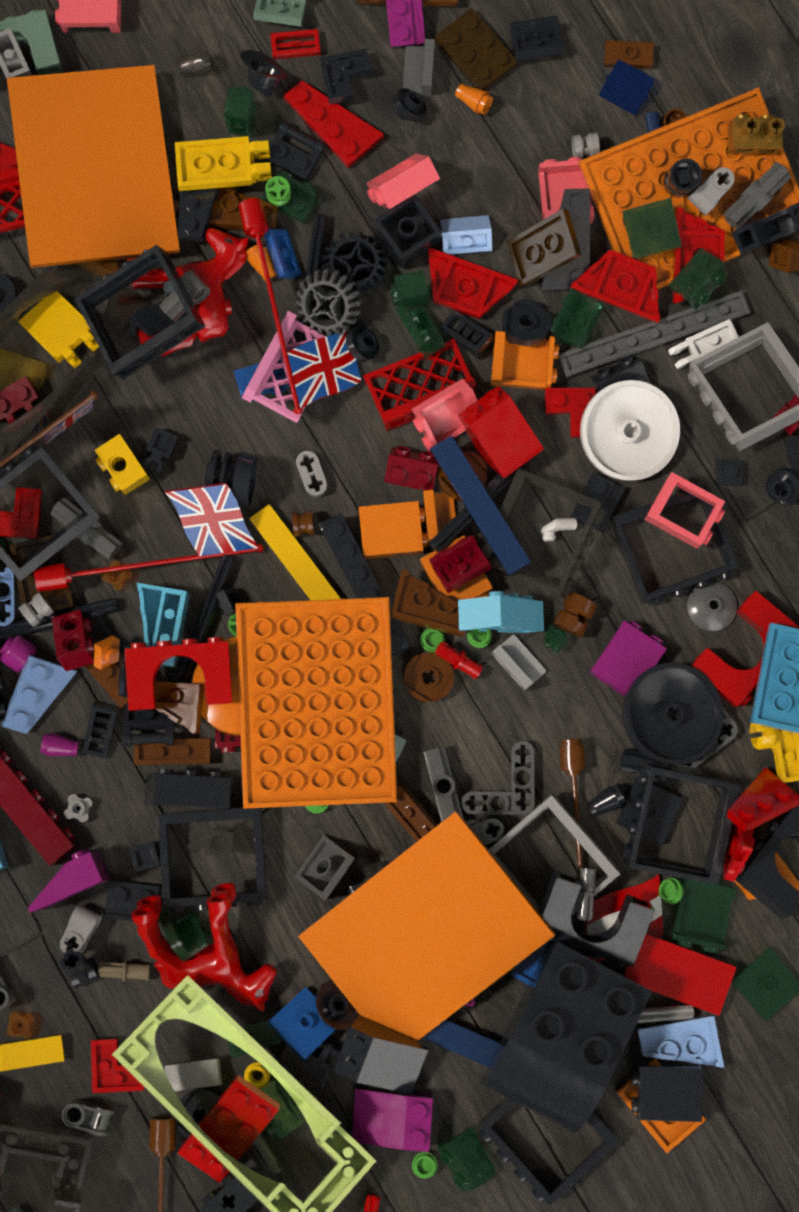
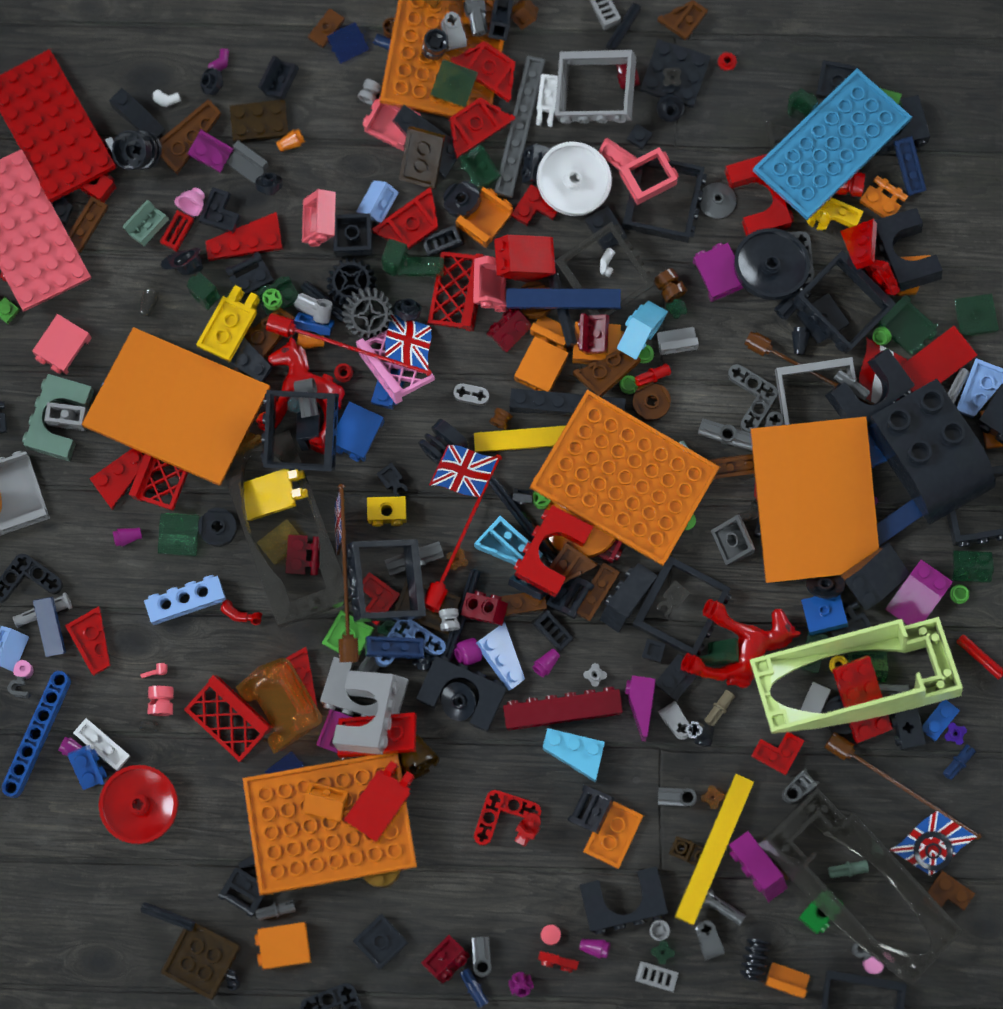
camera: 55 degrees left, 5 degrees down
orange plate [94,636,120,670] -> none
clear green bracket [669,248,728,310] -> none
none -> bright pink piece [174,188,205,216]
none -> light grey piece [294,293,332,324]
none -> red plate [334,363,353,382]
none -> blue panel [336,402,385,462]
none -> coral plate [598,138,637,170]

